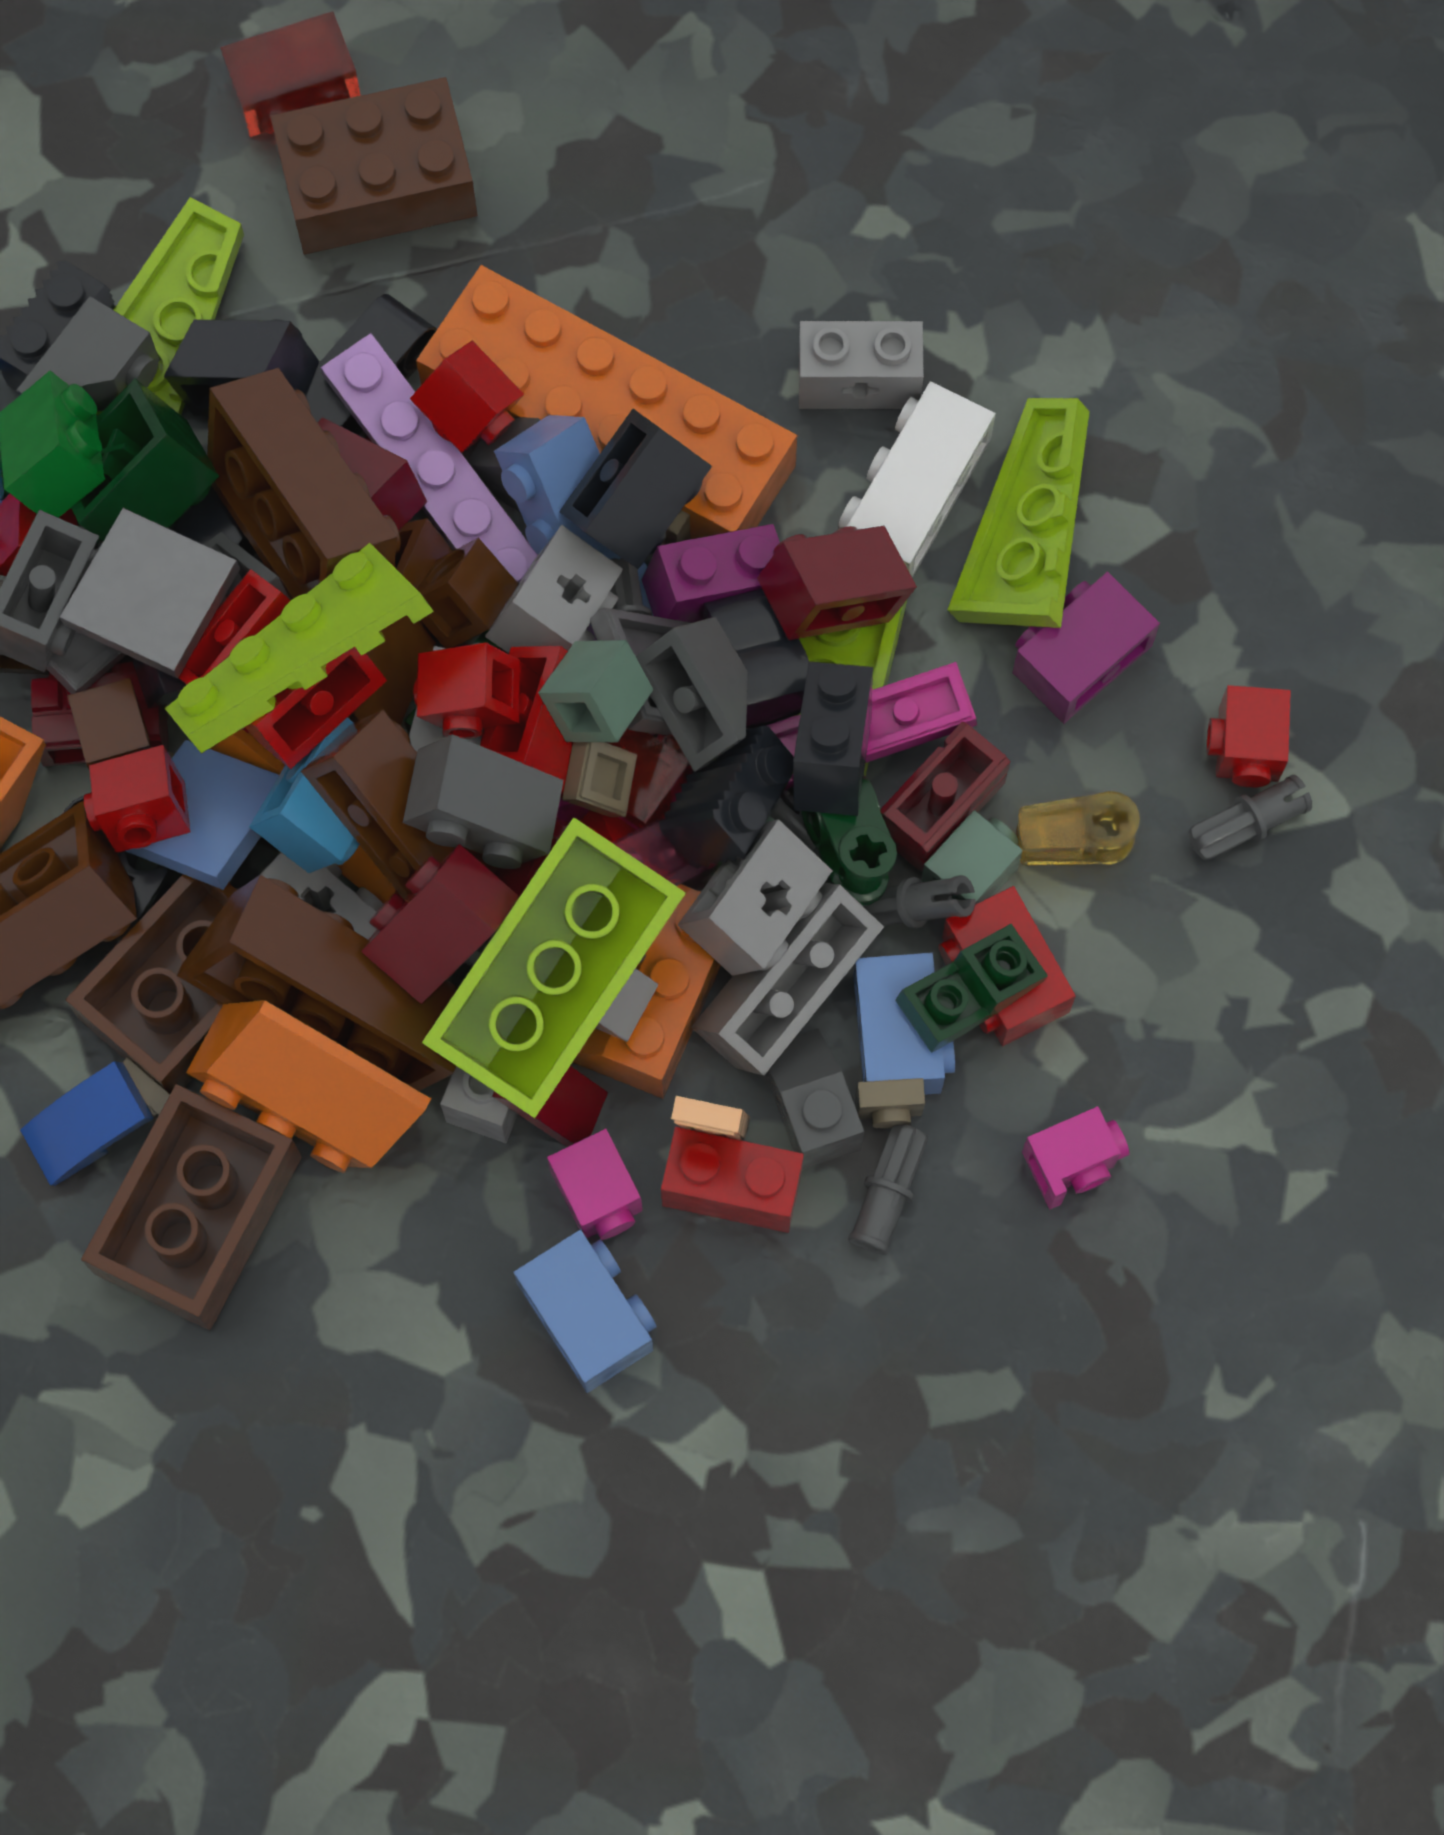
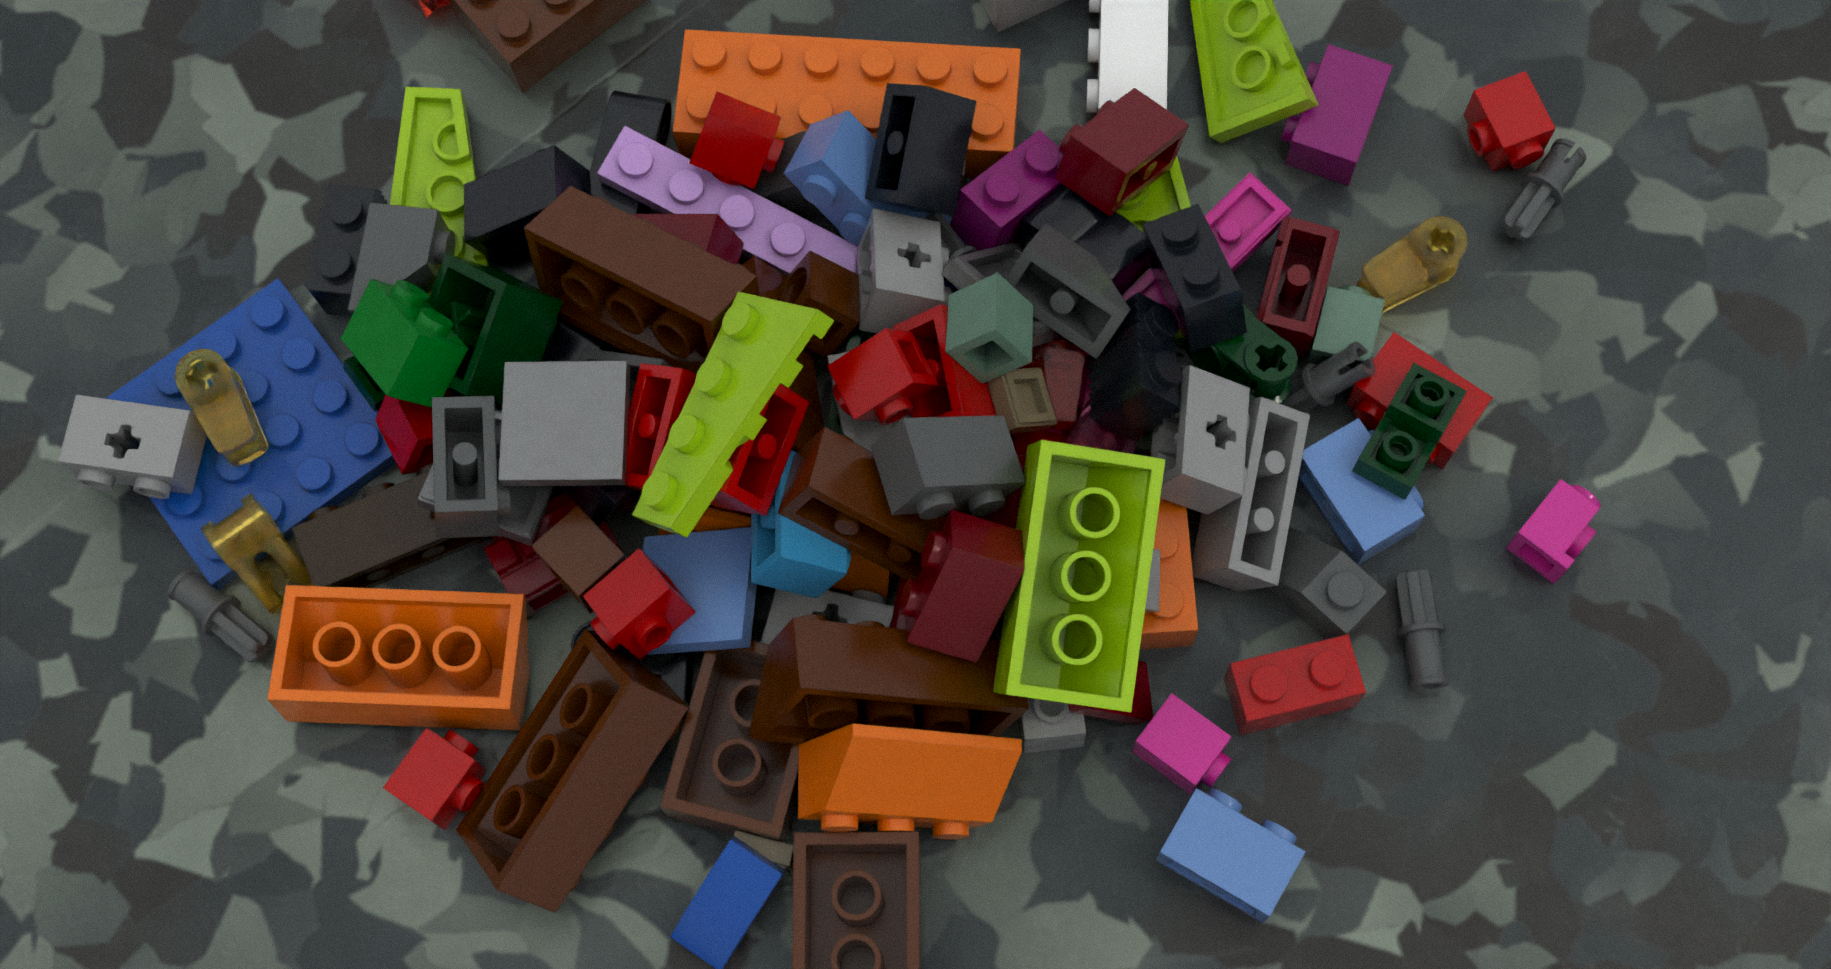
camera: 20 degrees left, 0 degrees up
light nougat tile [671,1096,750,1141] -> none
dark tan plate [855,1078,925,1129] -> none

